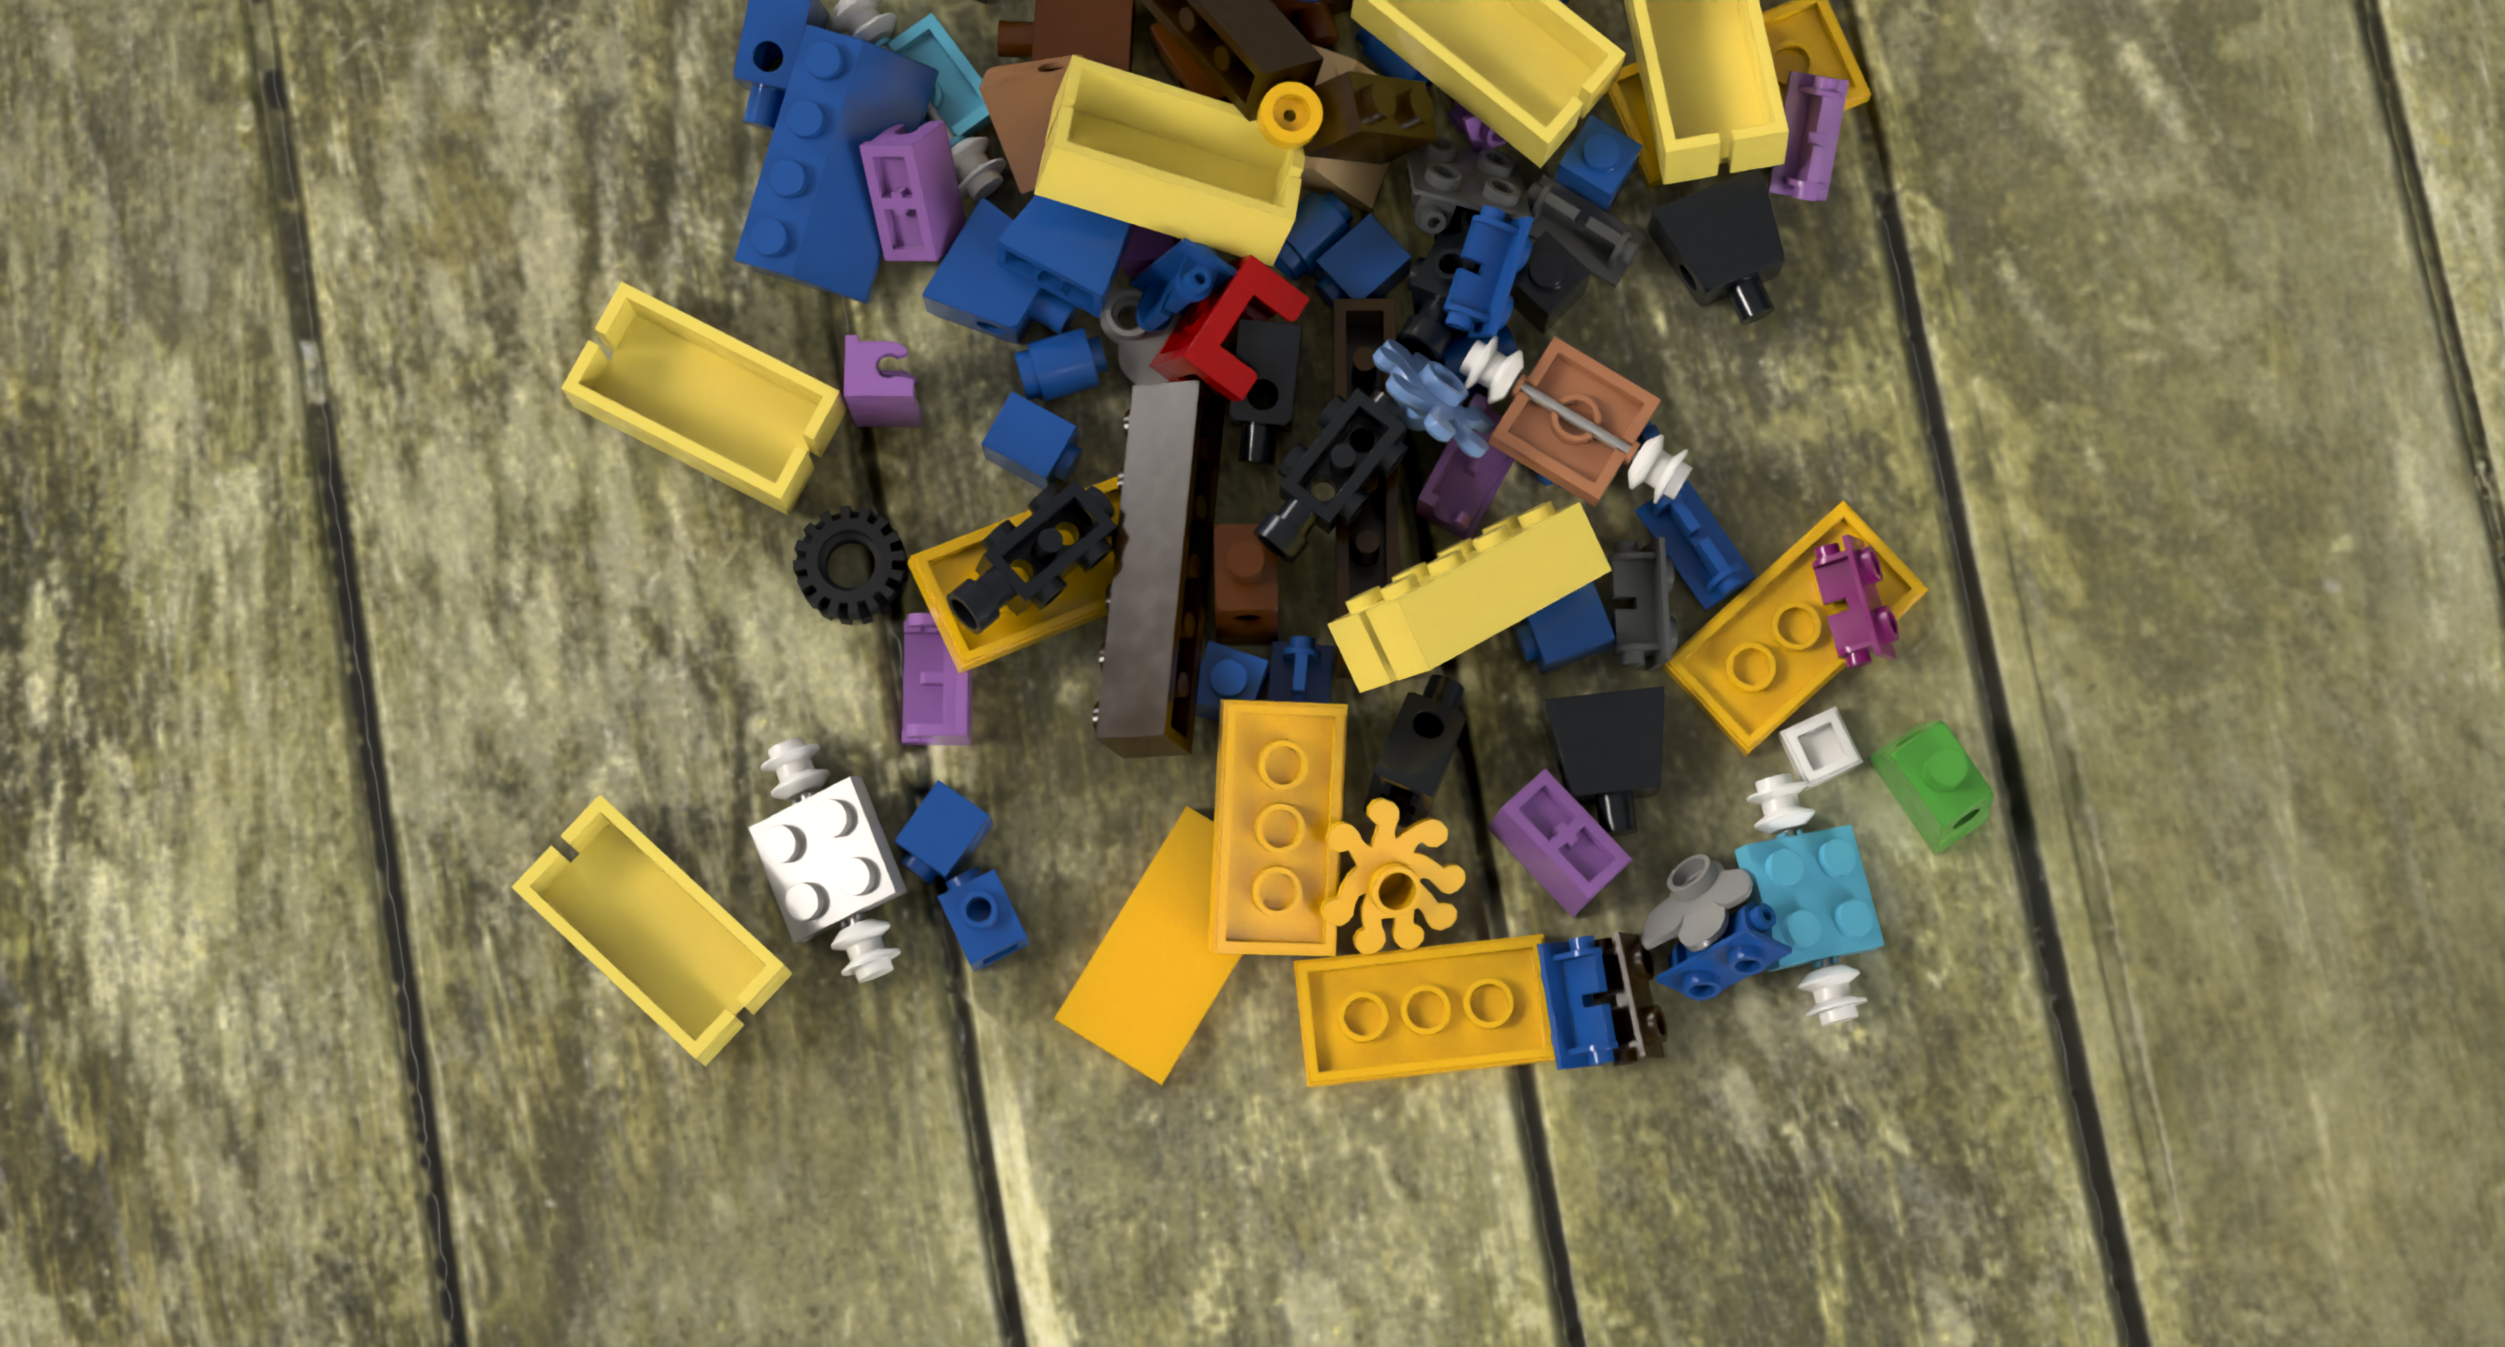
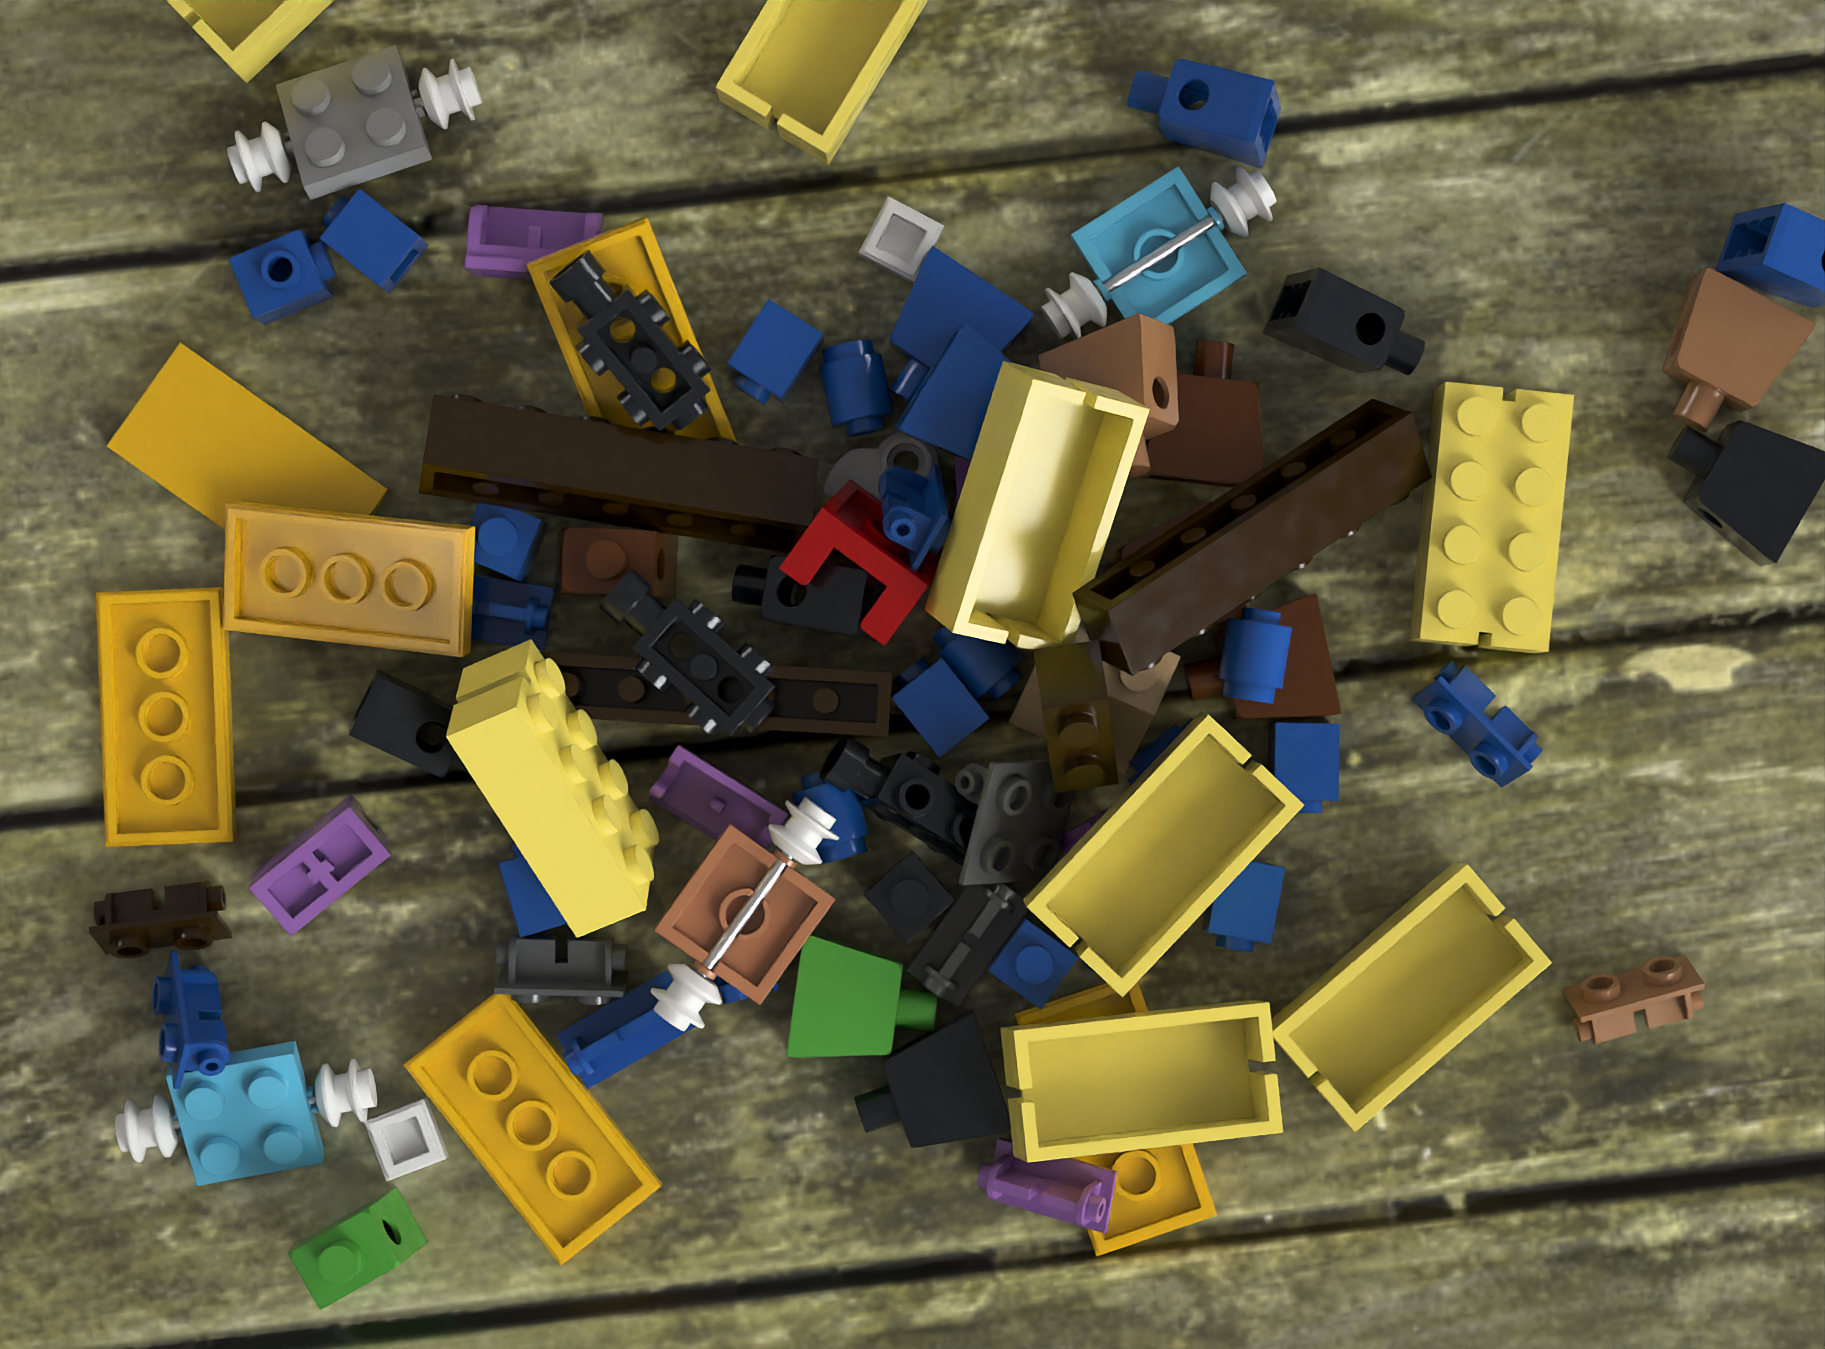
camera: 90 degrees right, 10 degrees up
blue slope [734,24,939,304] -> none
black tyre [793,506,909,625] -> none
medium lavender hinge [844,335,923,427] -> none
medium lavender hinge [859,121,966,261] -> none
yellow tile [1257,82,1323,149] -> none
yellow animal [1320,797,1466,955] -> none
medium blue animal [1373,338,1495,458] -> none
blue hinge [1443,205,1534,340] -> none
blue hinge [1537,935,1619,1070] -> none
black torso [1541,686,1665,837] -> none
light grey plate [1641,854,1753,952] -> none
magenta hinge [1812,534,1900,669] -> none
none -> bright green torso [786,932,938,1058]
none -> white tile [859,197,944,284]

